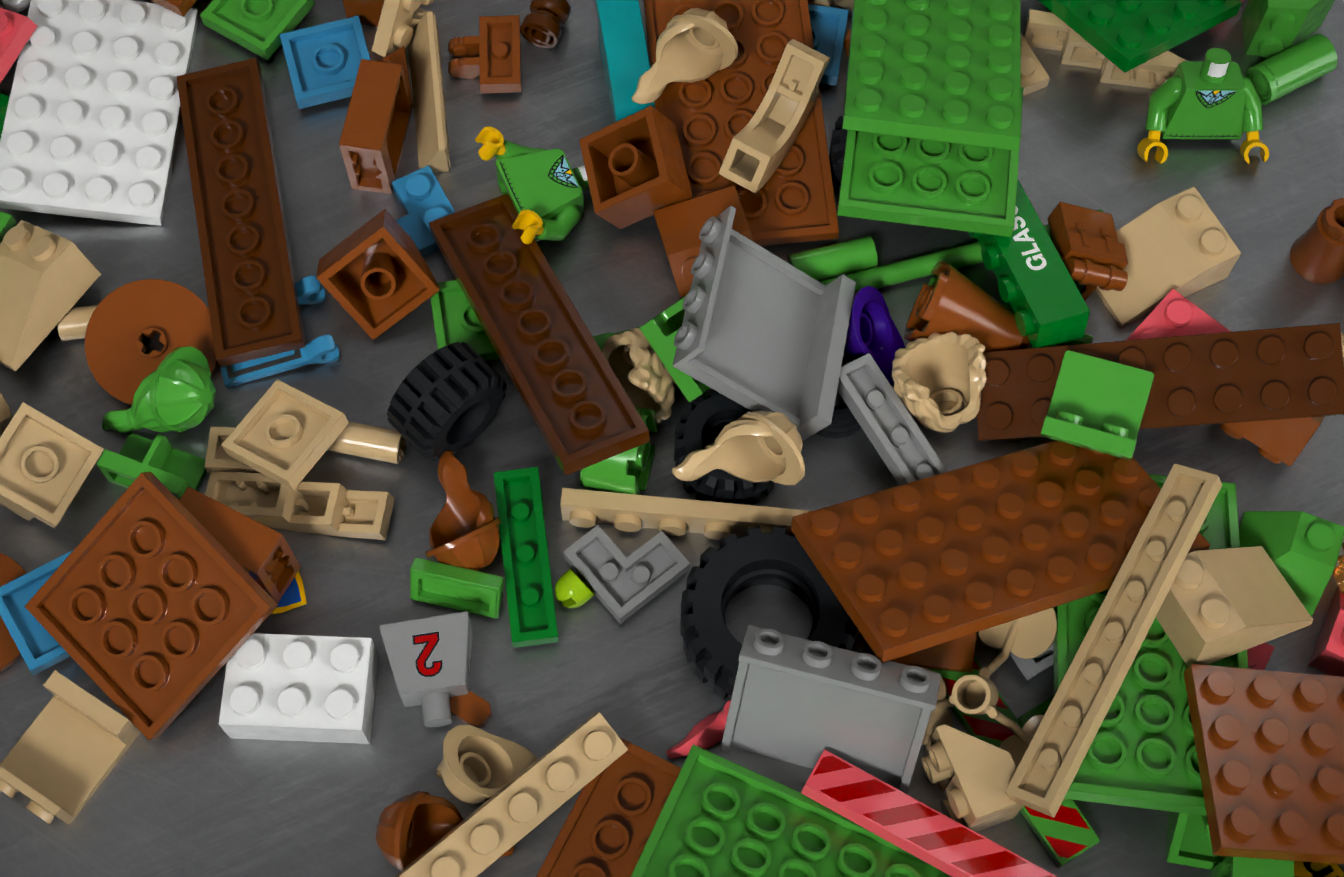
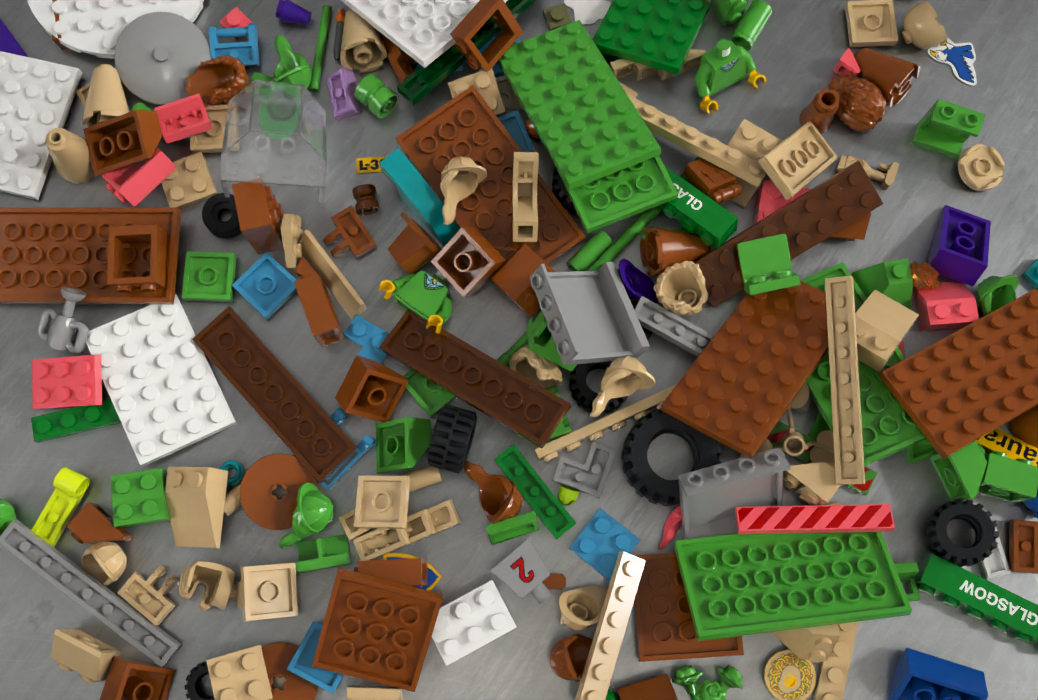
camera: 30 degrees left, 10 degrees up
none -> teal plate [219,460,244,486]
none -> bright green slope [376,417,432,474]
none -> dark orange container [388,212,442,274]
none -> dark azure plate [569,508,640,581]
none -> tan plate [627,94,767,187]
none -> tan tile [758,121,838,200]

